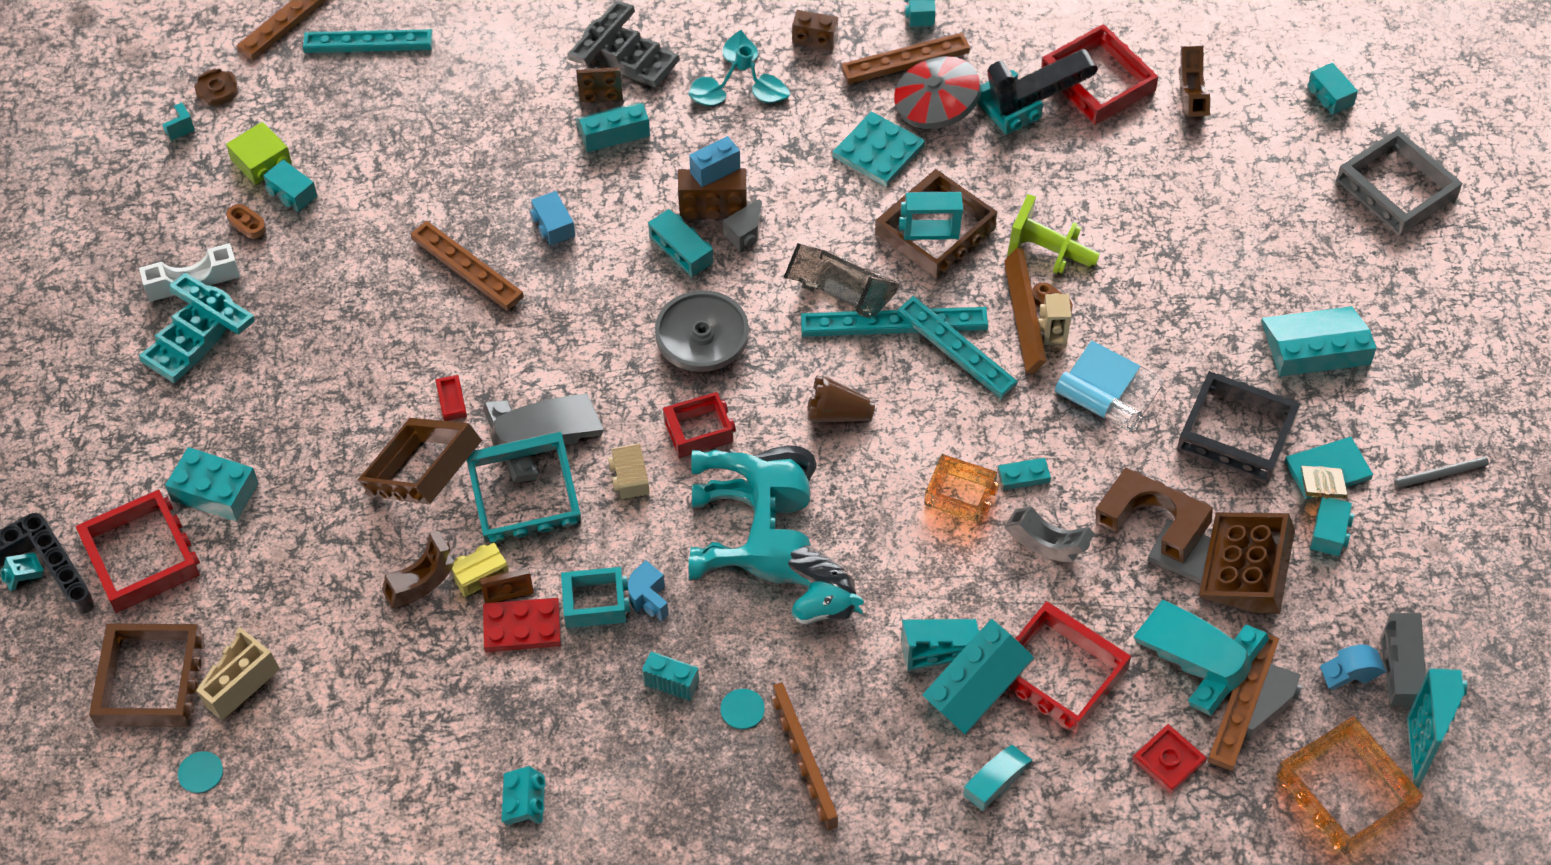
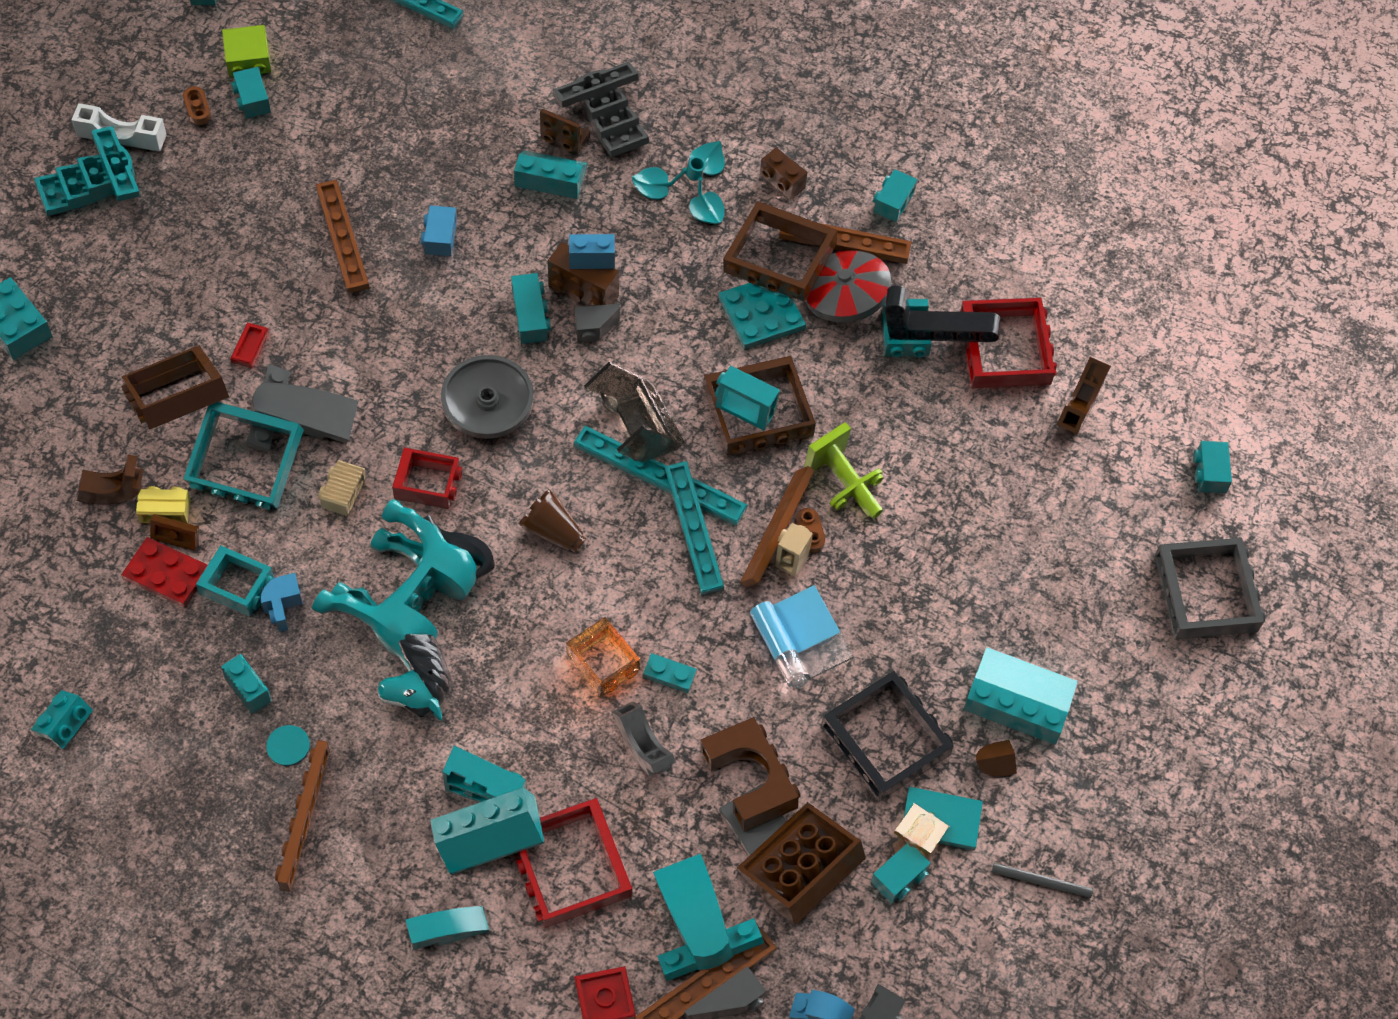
camera: 25 degrees right, 5 degrees up
none -> reddish brown window [723,201,837,302]
none -> reddish brown brick [976,740,1017,777]

